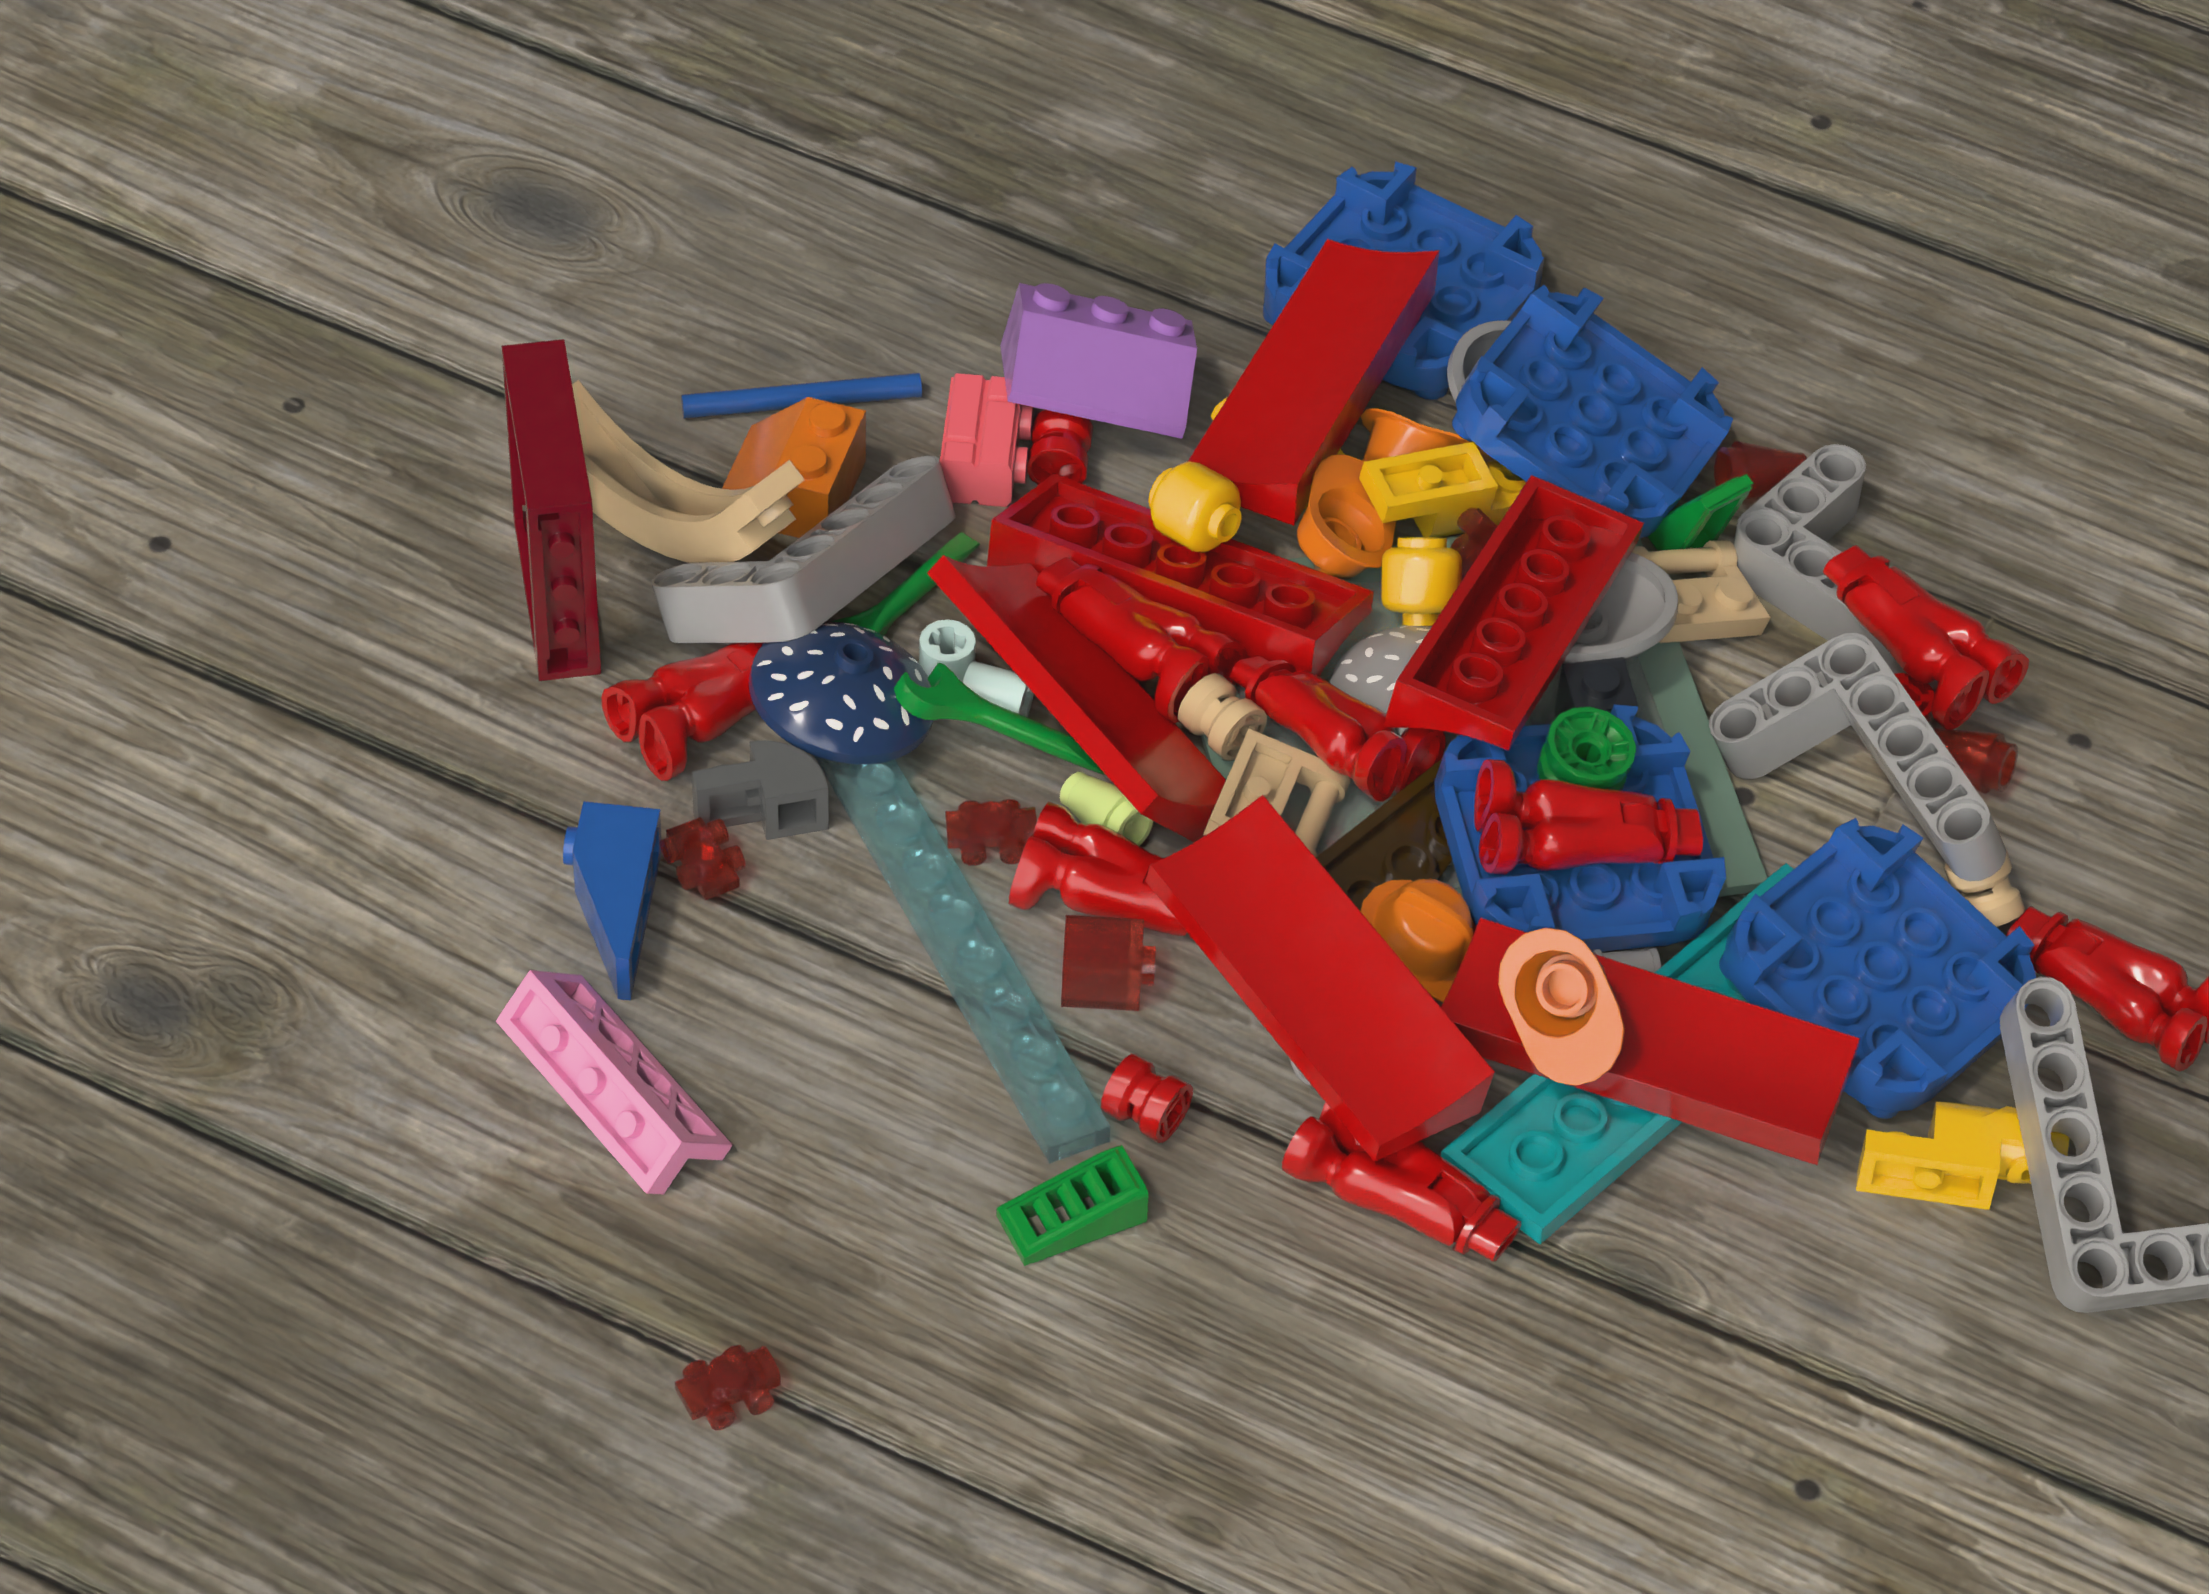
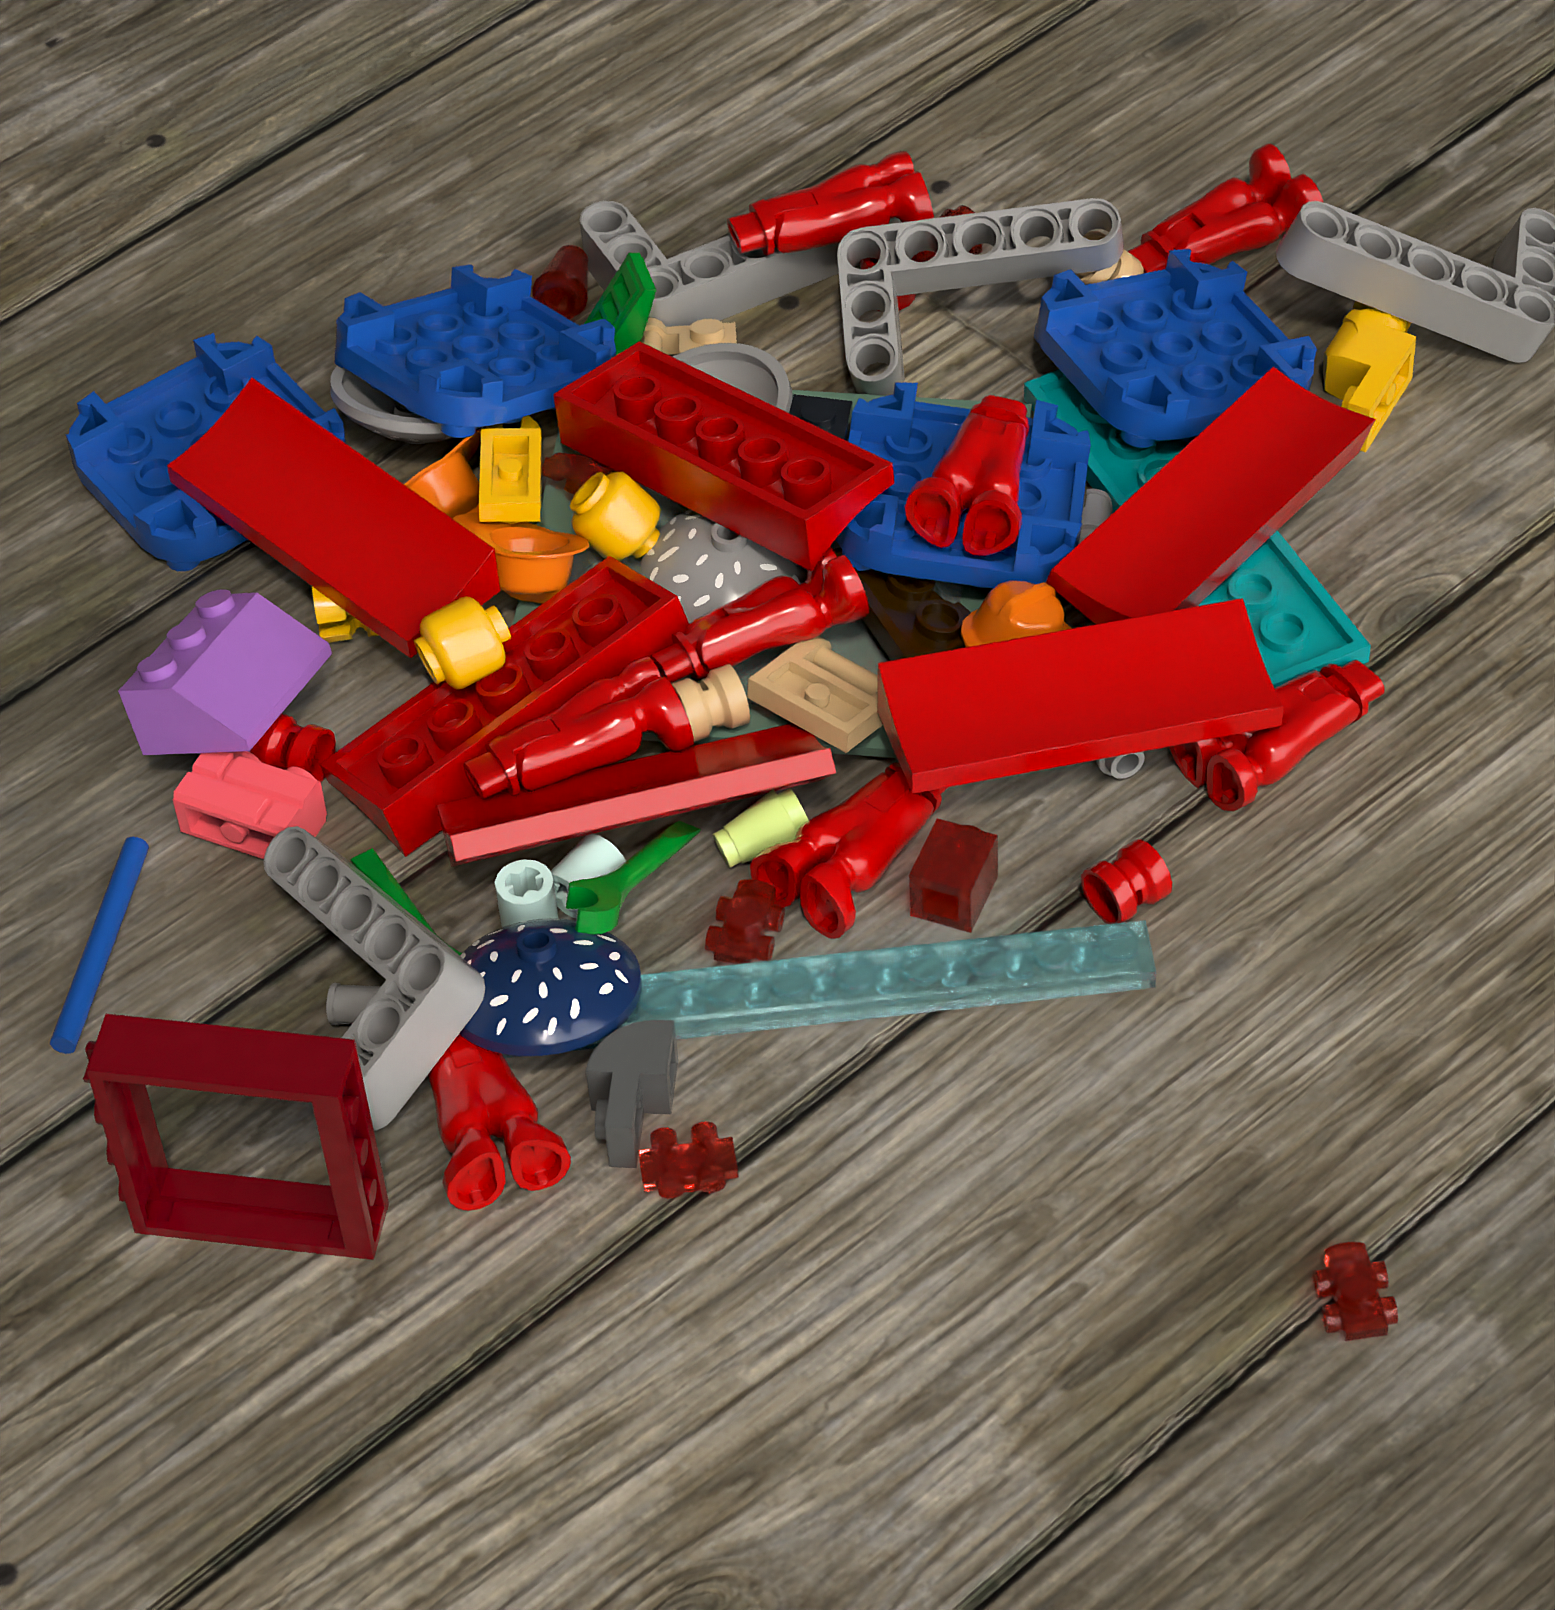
camera: 65 degrees left, 0 degrees up
bright pink fence [496,970,733,1195] -> none
blue slope [563,801,662,1001] -> none
tan arch [572,380,805,563] -> none
orange slope [722,397,866,538] -> none
green slope [996,1145,1149,1266] -> none
orange piece [1498,927,1625,1086] -> none
green wheel [1537,707,1636,791] -> none

